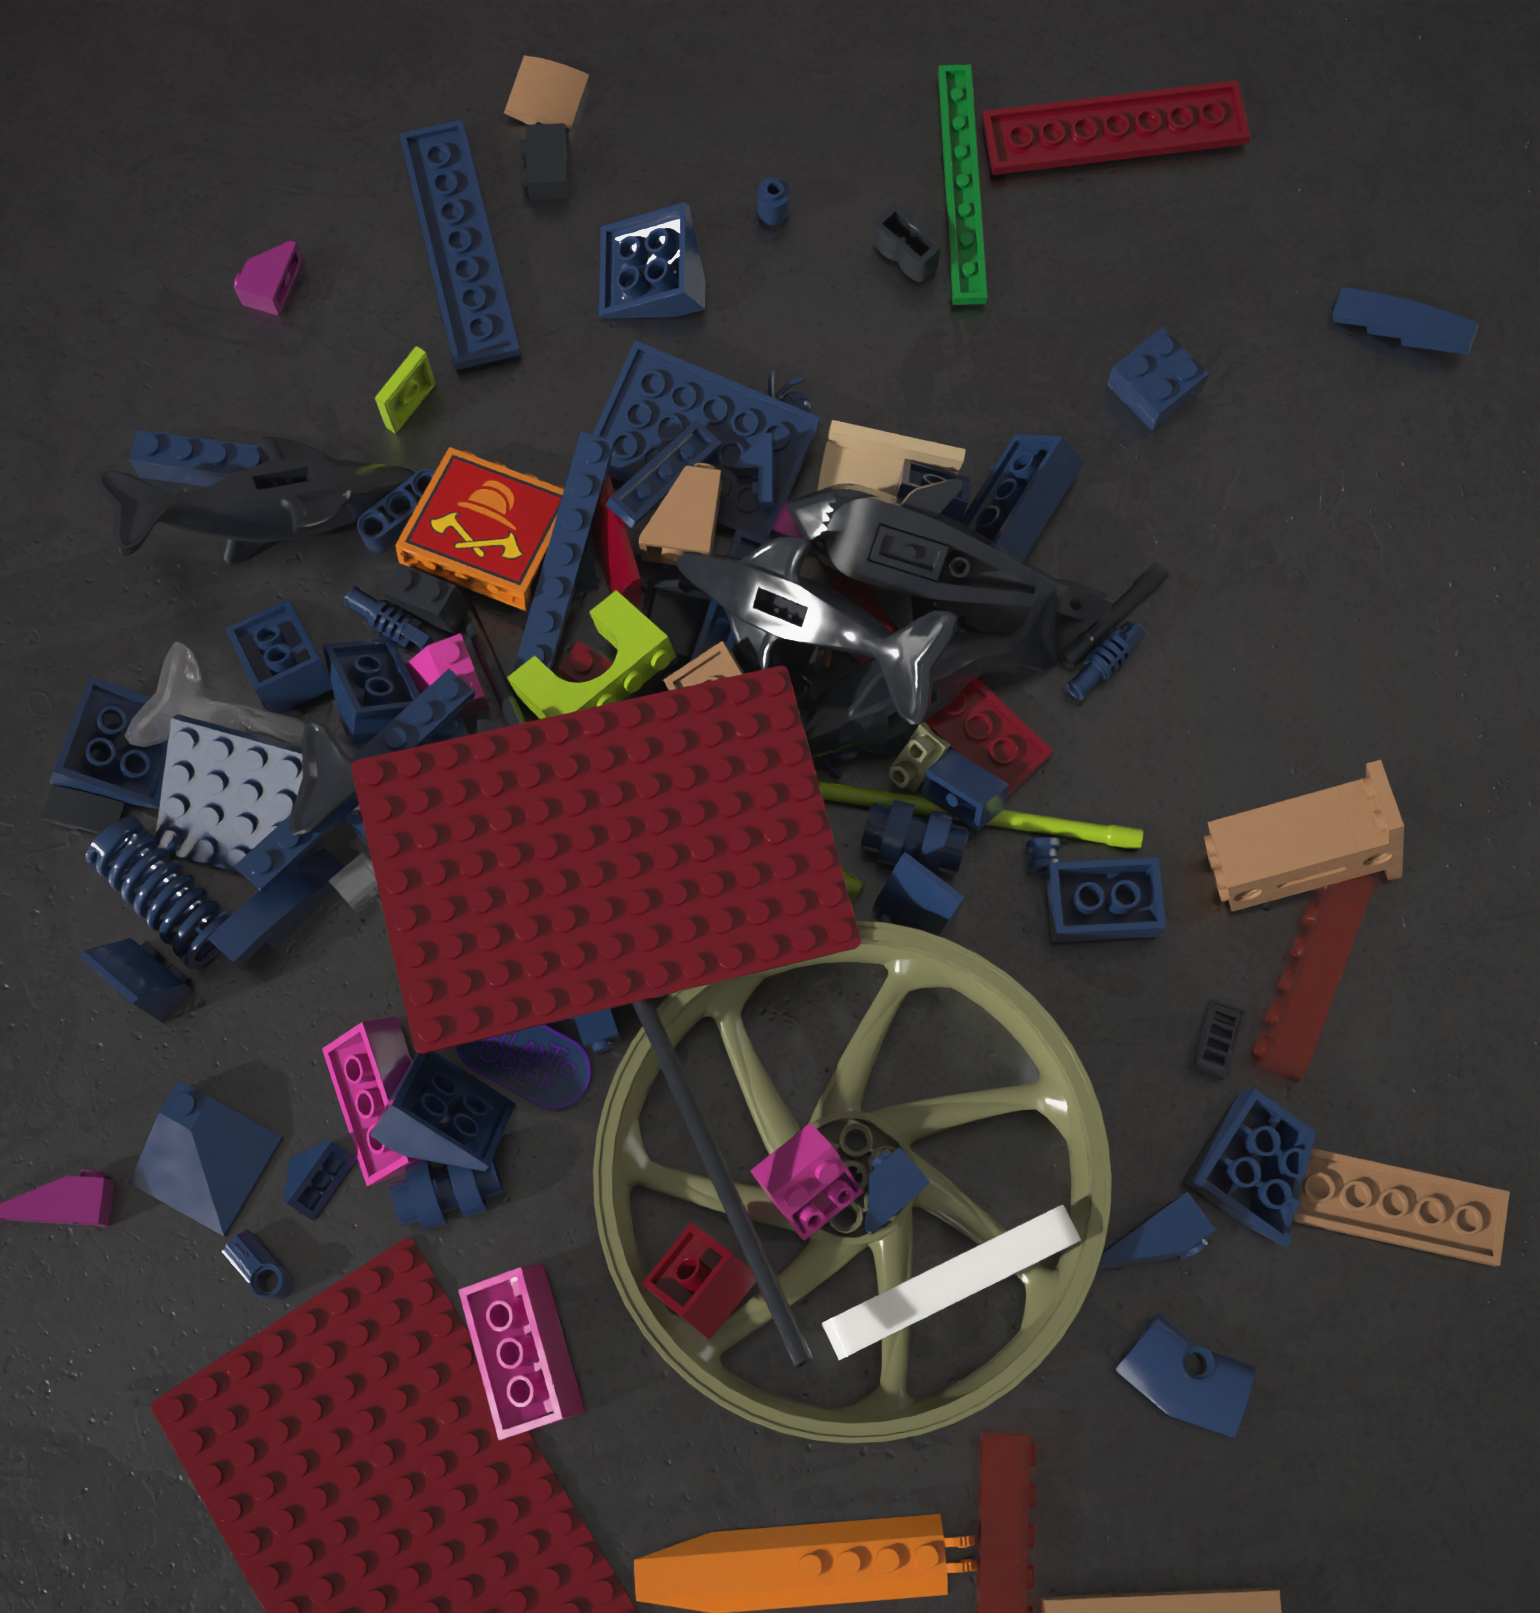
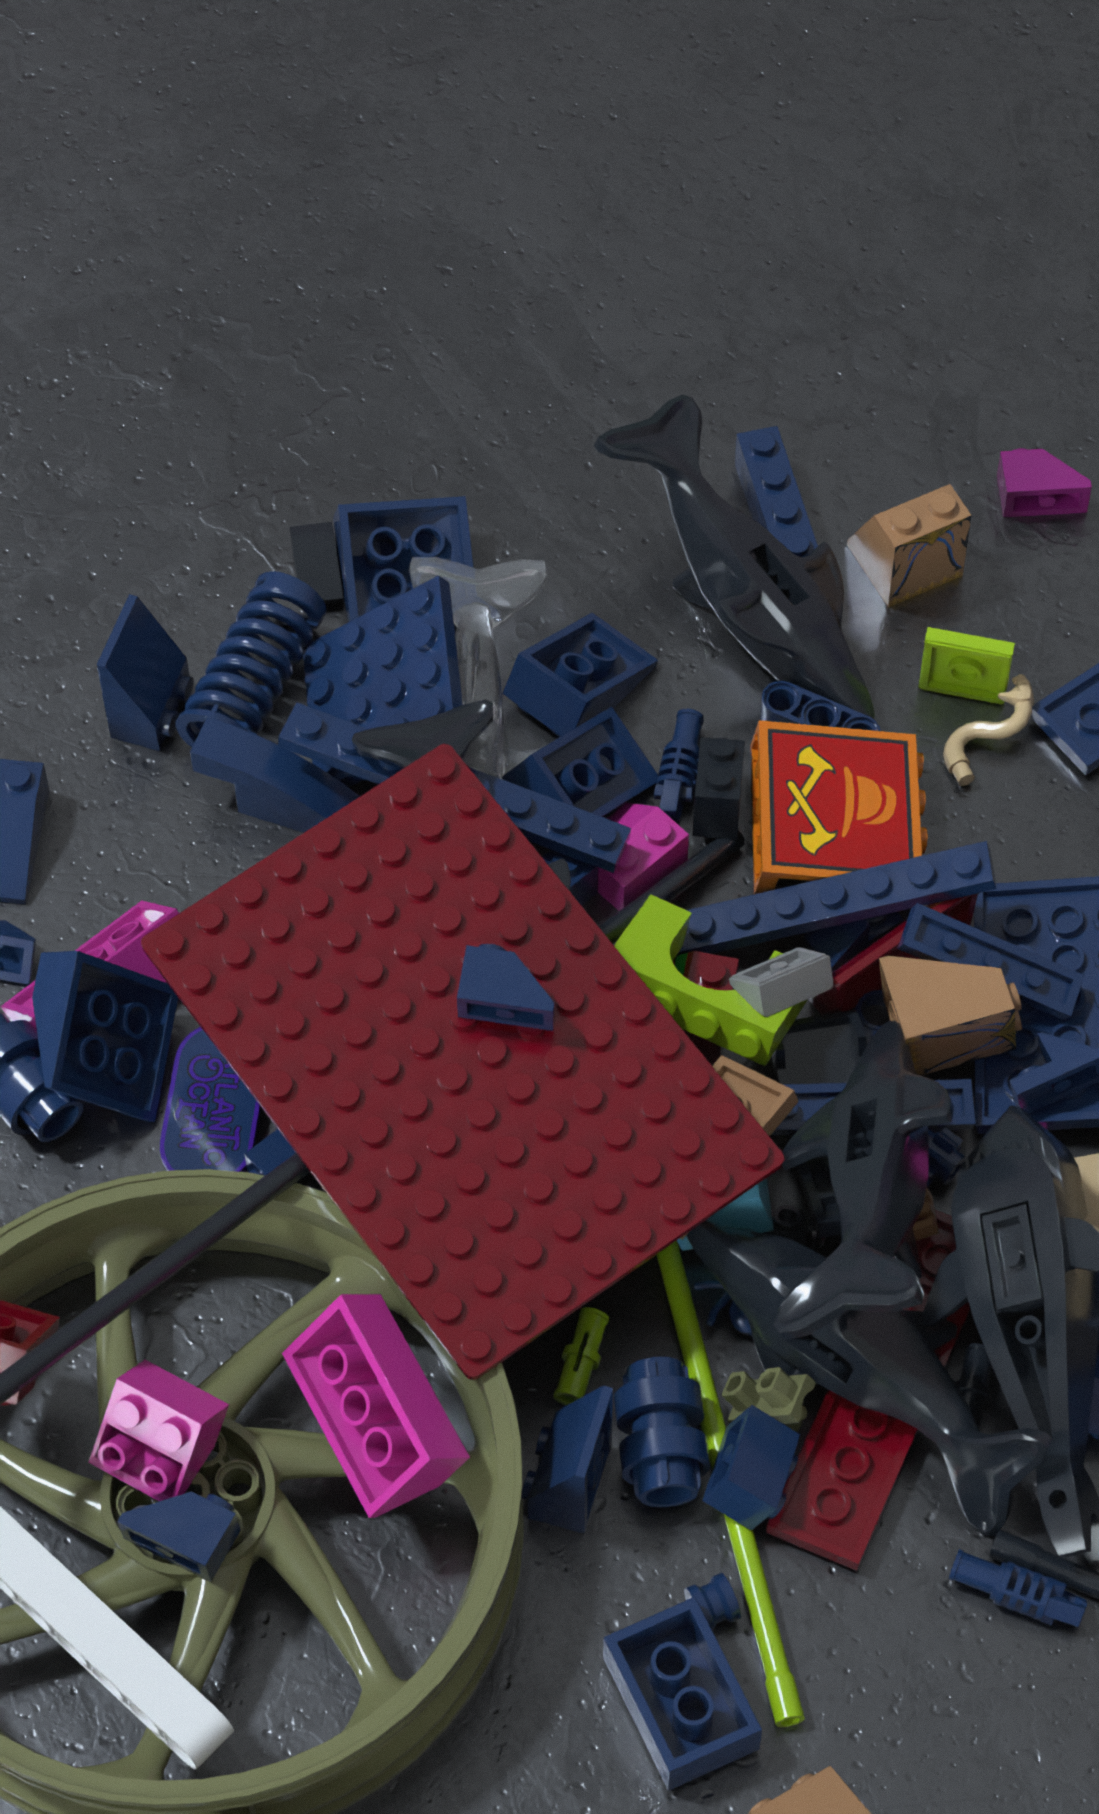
camera: 70 degrees right, 15 degrees down
none -> dark pink slope [282,1294,470,1518]
none -> dark blue slope [457,944,555,1031]
none -> light grey slope [729,947,833,1017]
none -> medium nougat slope [847,484,972,607]
none -> tan animal [943,674,1034,786]

